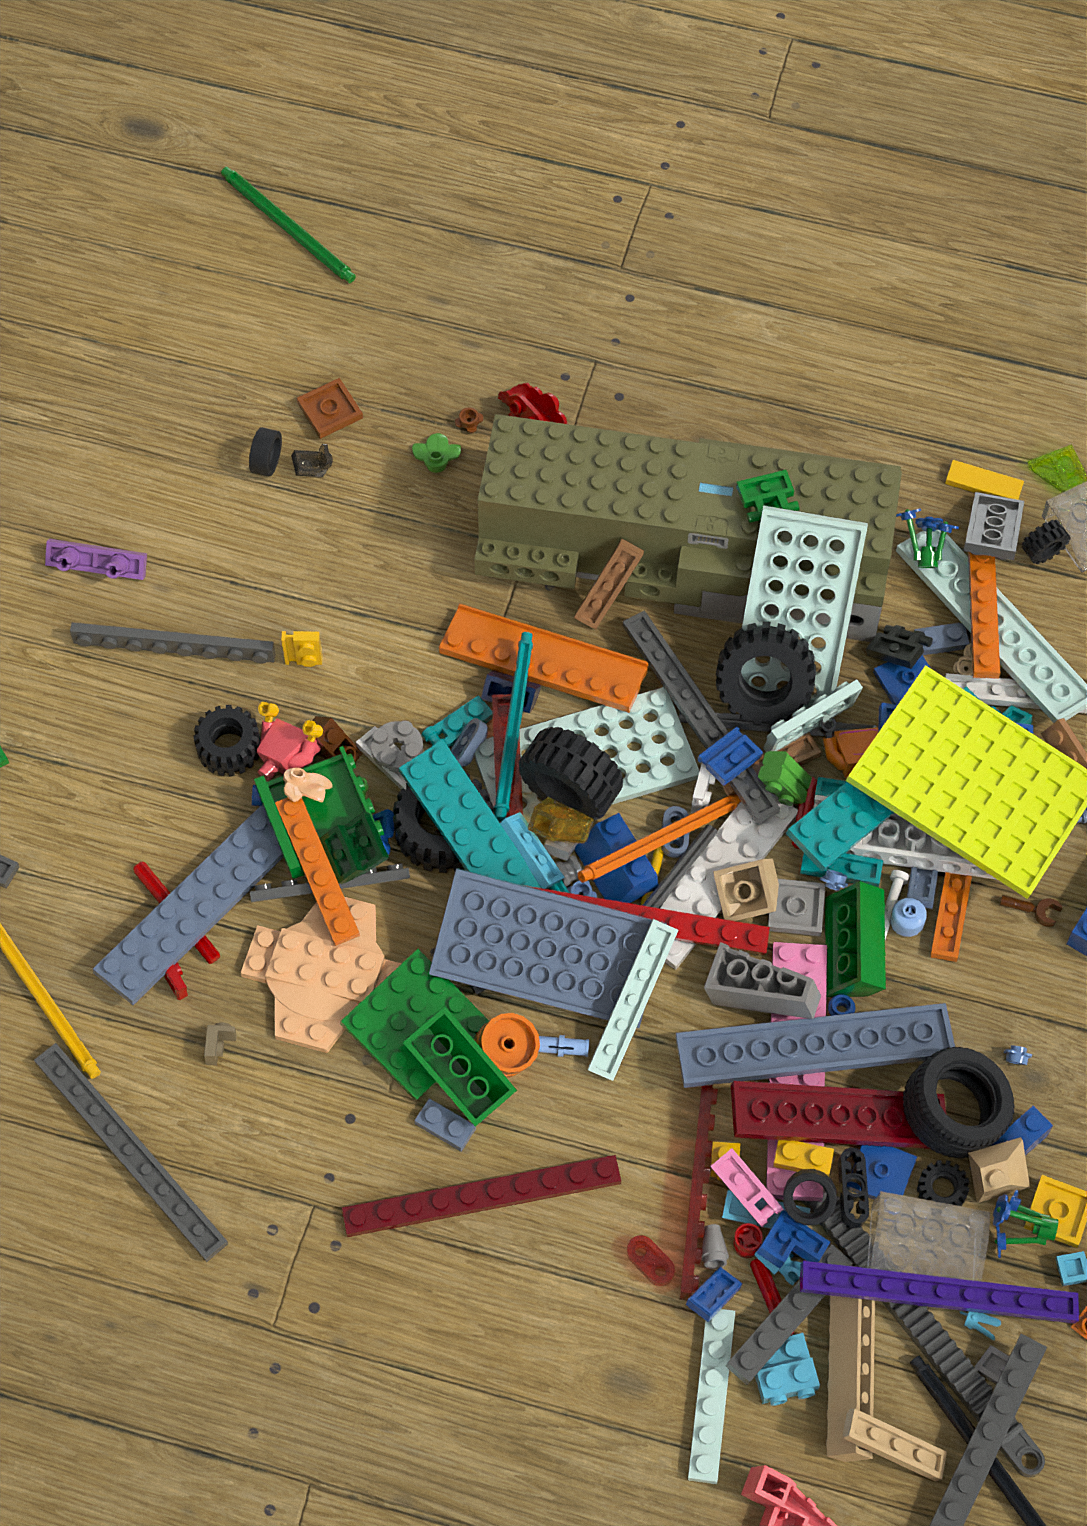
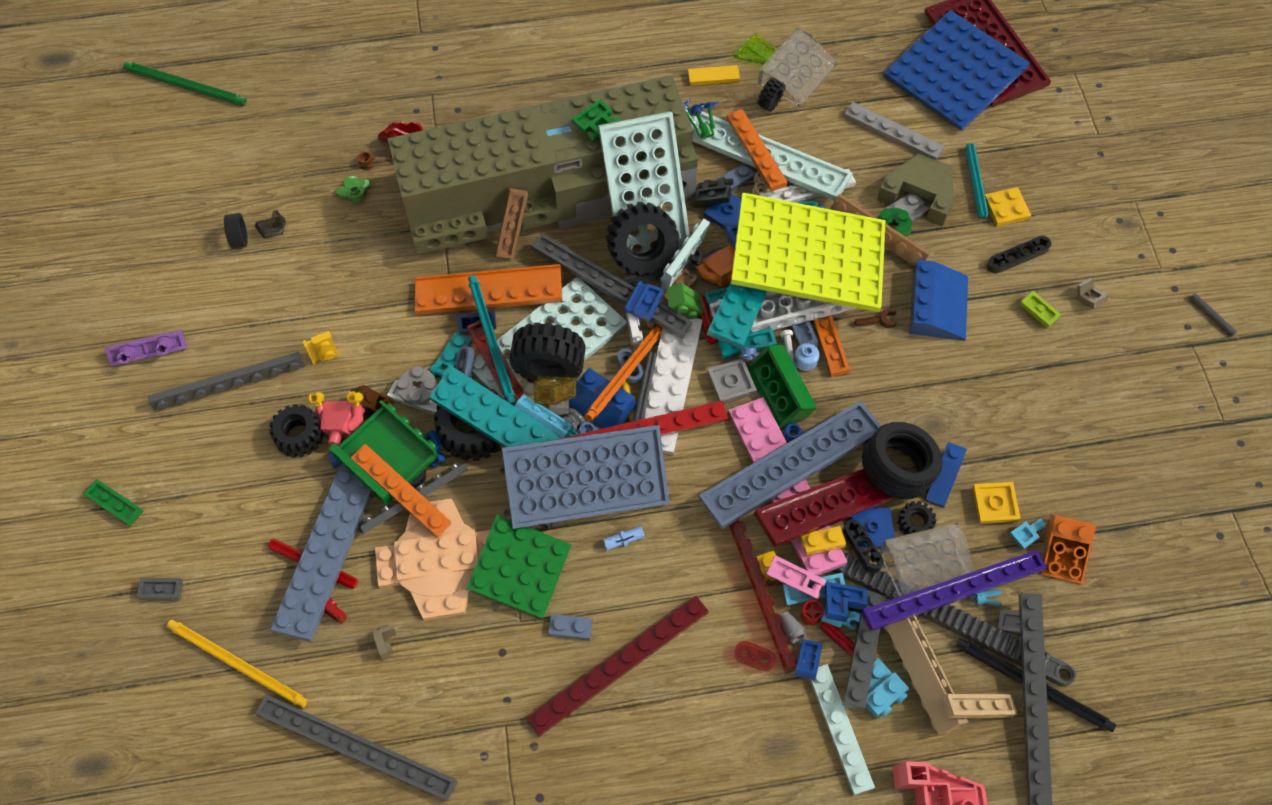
camera: 25 degrees left, 0 degrees up
light nougat plate [283,768,332,802] -> none
dark orange plate [297,378,363,439] -> none
dark green slope [319,812,389,884] -> none
green slope [403,1006,517,1127] -> none
orange wheel [474,1013,540,1078] -> none
light aqua plate [588,919,678,1081] -> none
light grey wedge [704,942,821,1019] -> none
tan slope [713,858,779,921] -> none
black tyre [783,1169,837,1225] -> none
plate [964,492,1024,560] -> none
tan slope [968,1137,1030,1203] -> none
green plant [993,1190,1058,1258] -> none
medium blue plate [1004,1045,1032,1065] -> none

